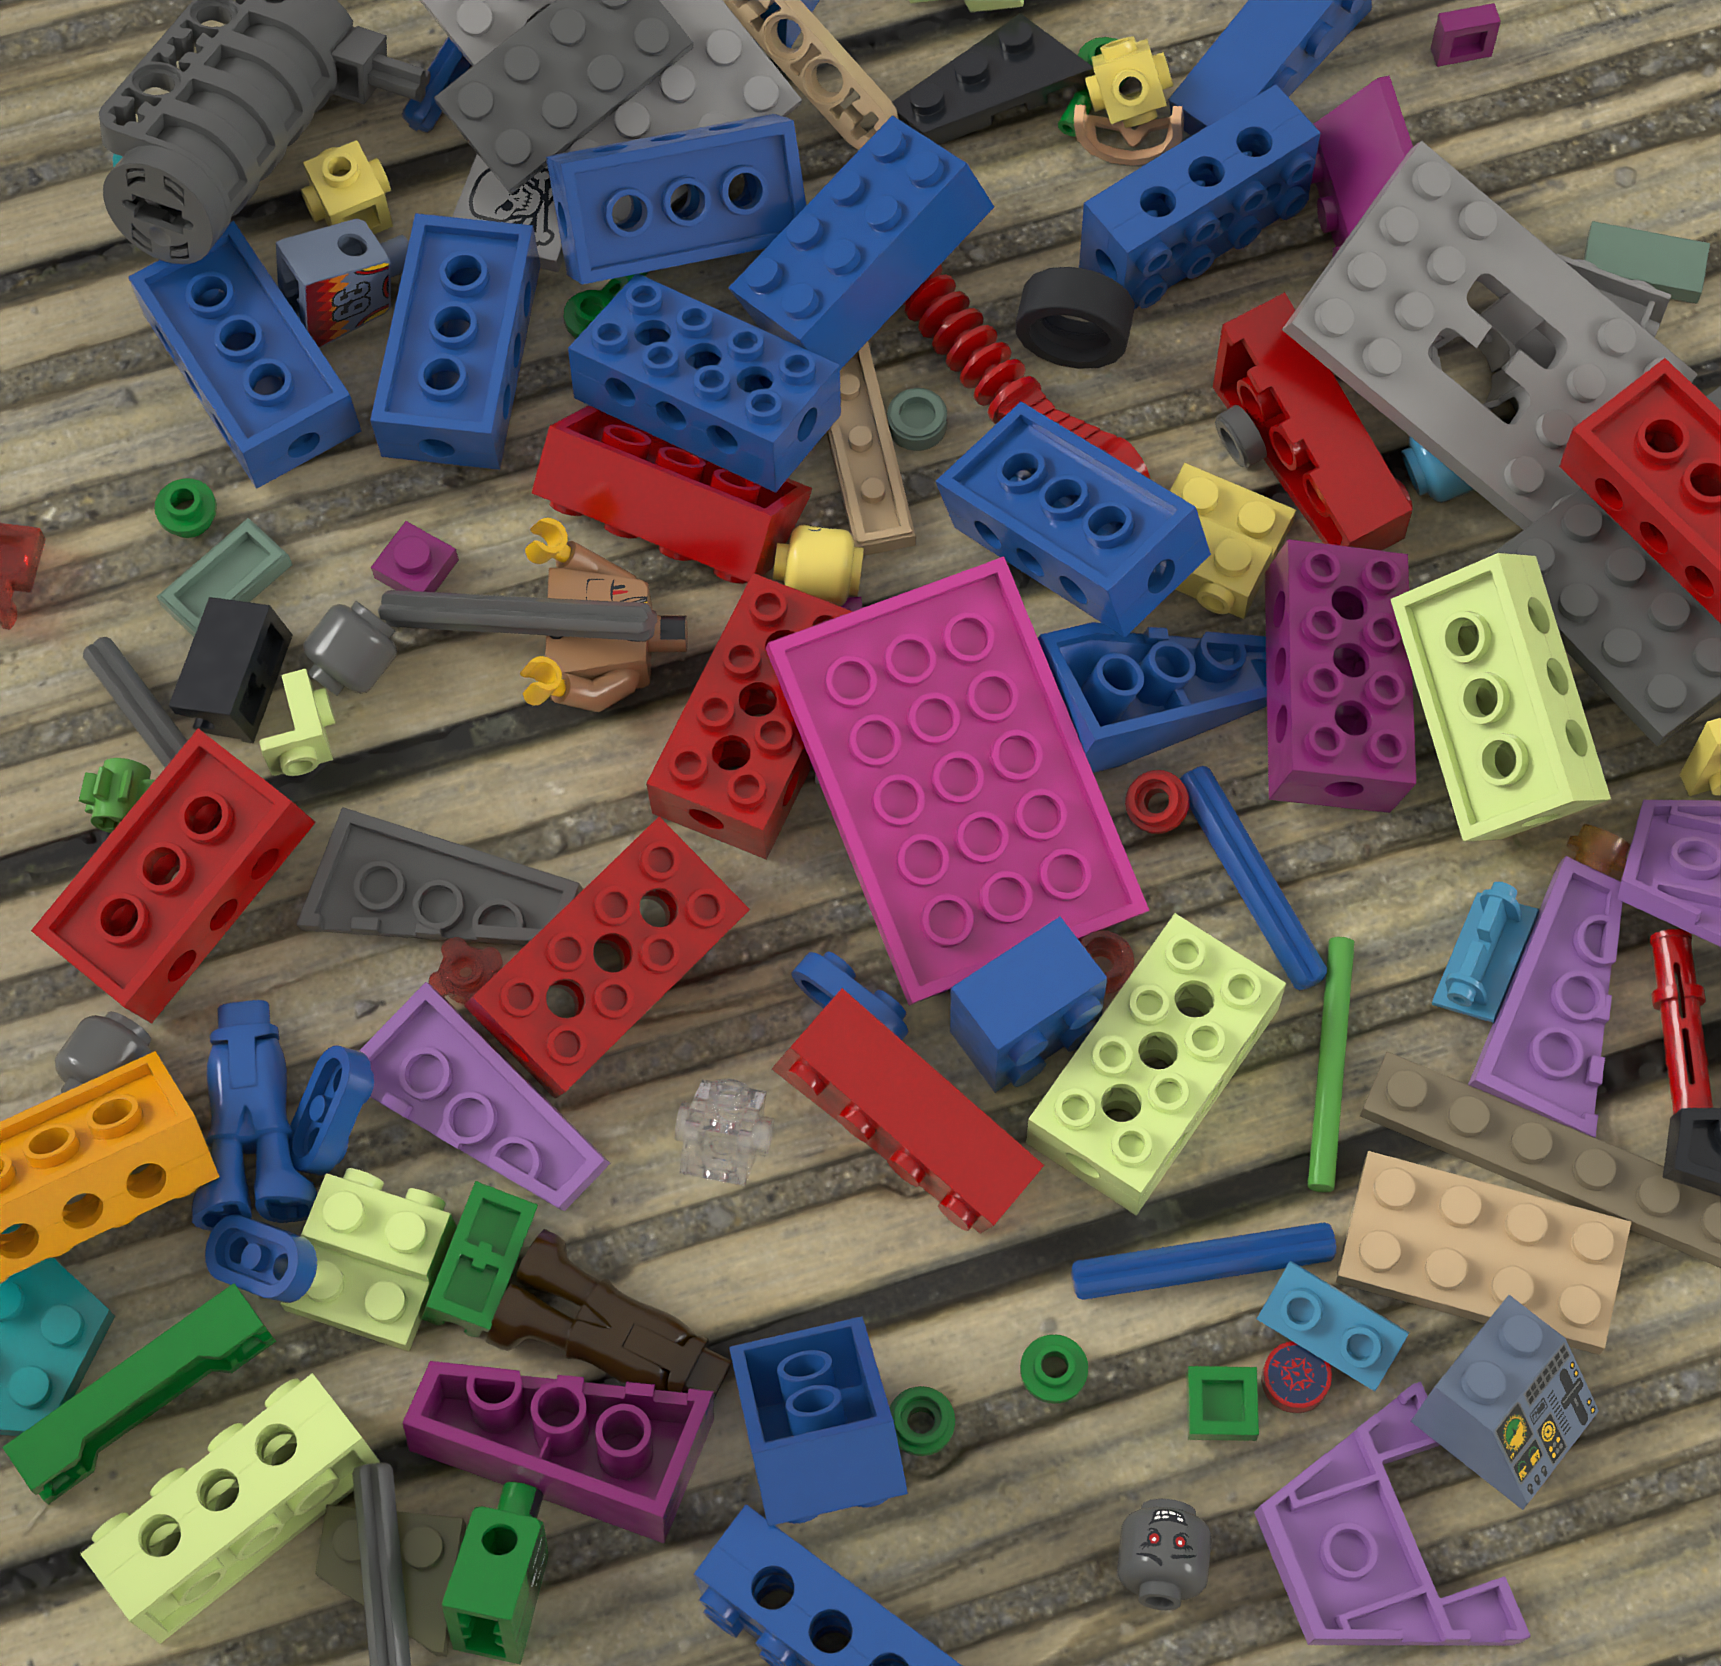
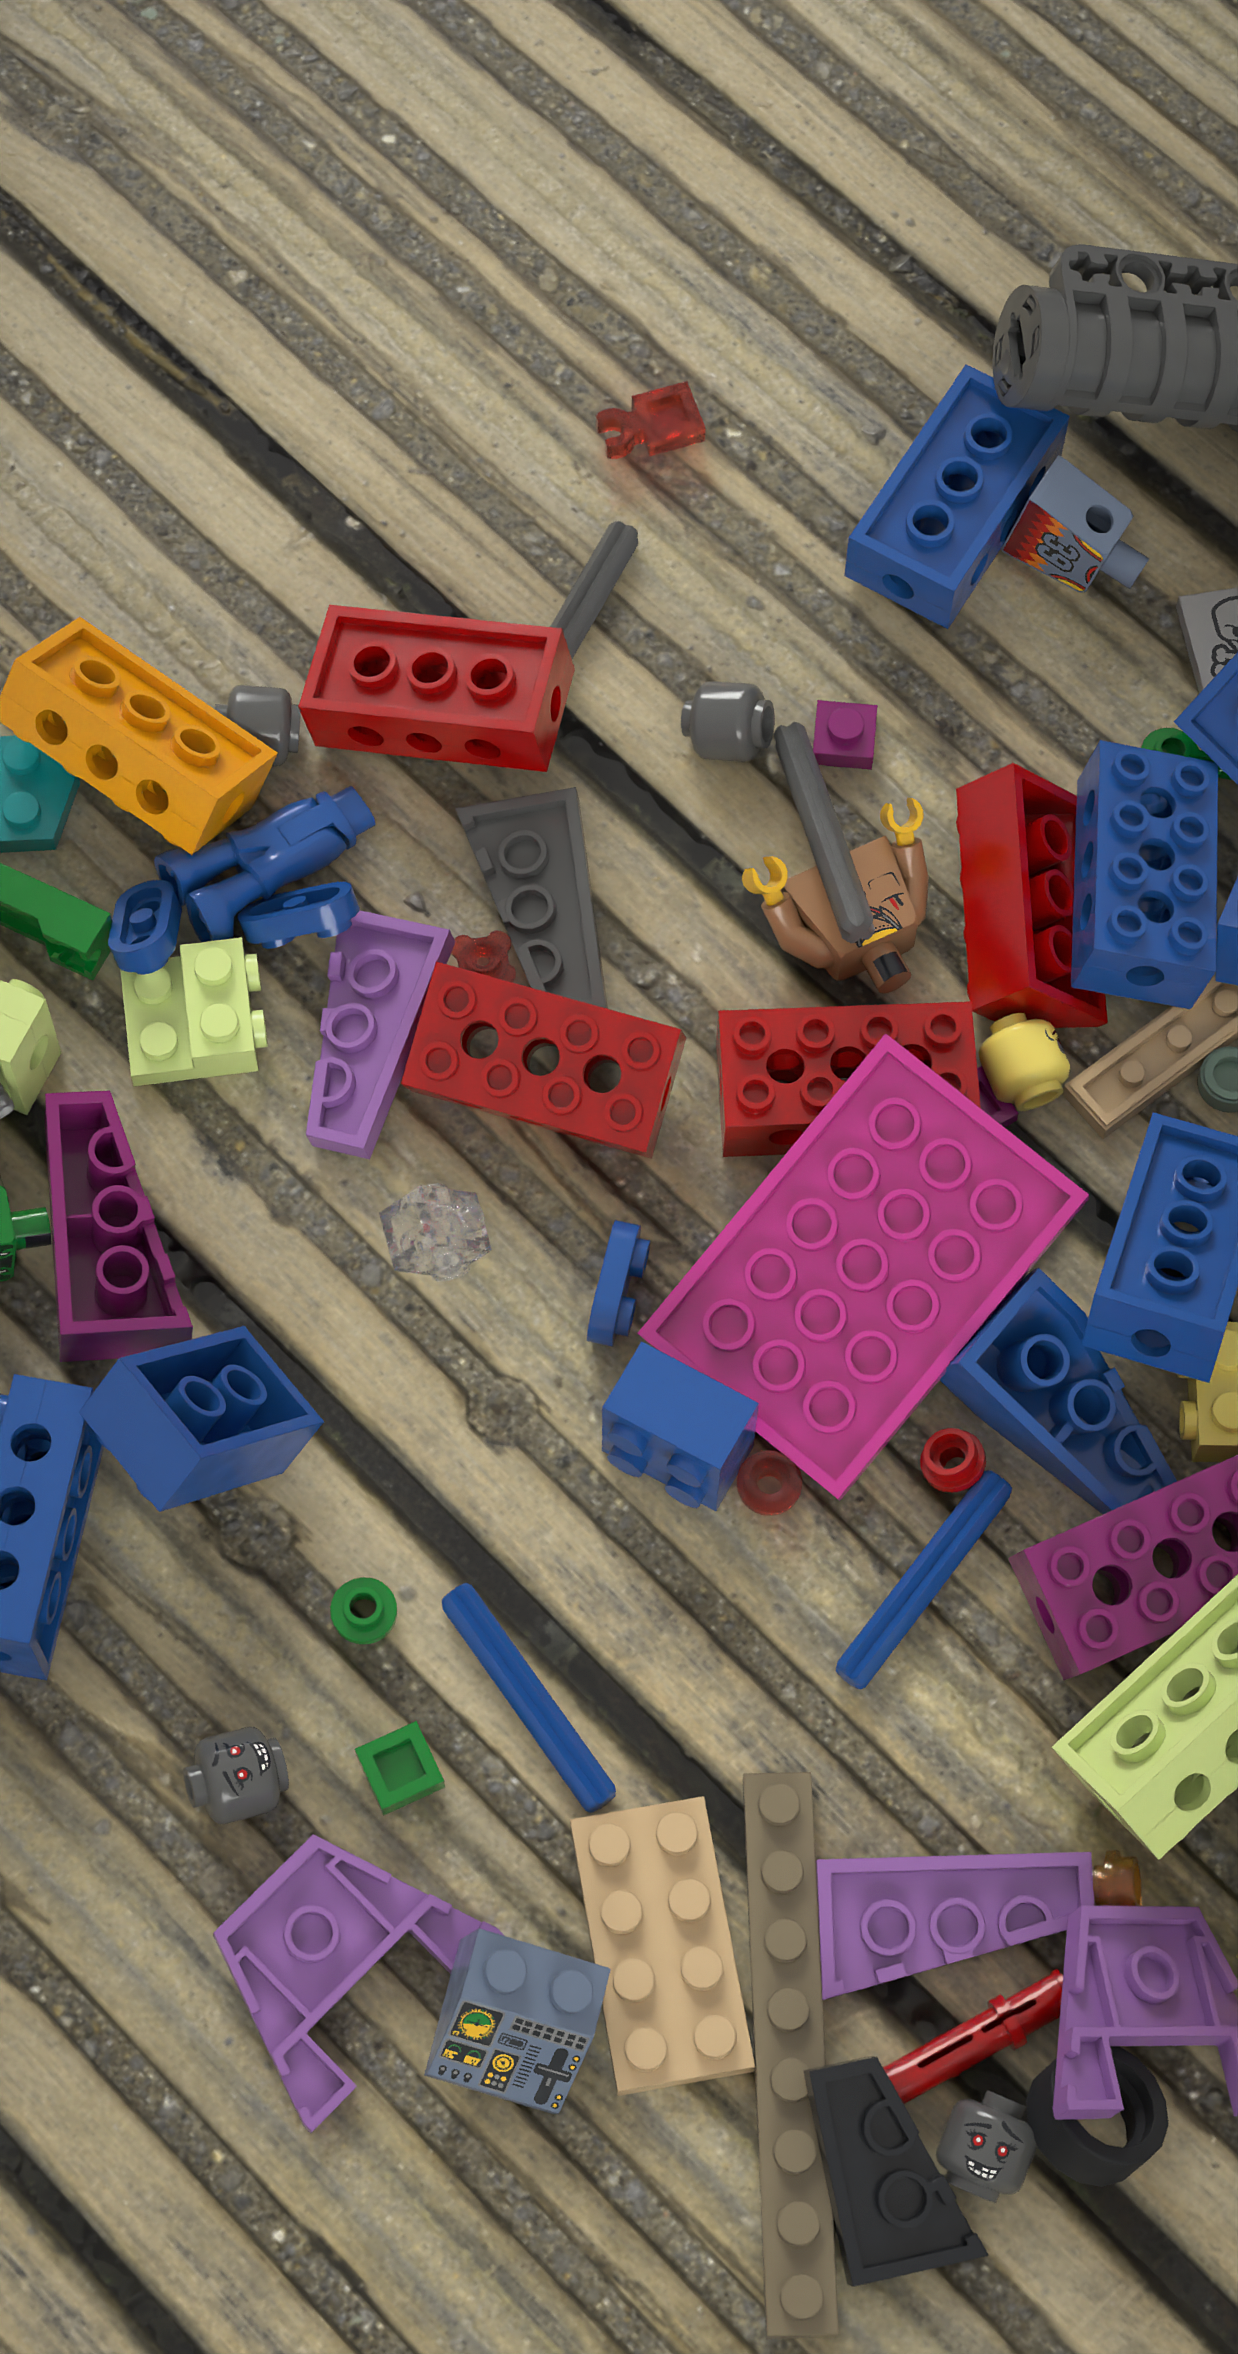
camera: 60 degrees right, 0 degrees up
bright green gear [78,758,155,833] -> none
green plate [154,478,217,538] -> none
sand green tile [156,518,292,637] -> none
black hinge [169,597,293,743] -> none
yellowish green bracket [259,669,336,776] -> none
light yellow brick [301,140,393,234] -> none
blue brick [370,213,541,470] -> none
green hinge [422,1181,538,1337] -> none
dark brown piece [486,1229,732,1399] -> none
red wedge [772,988,1044,1234] -> none
green plate [889,1386,955,1456] -> none
yellowish green brick [1026,913,1286,1215] -> none
dark azure hinge [1257,1261,1409,1391] -> none
tile [1261,1341,1332,1413] -> none
bright green bar [1308,937,1355,1192] -> none
dark azure hinge [1432,882,1539,1023] -> none

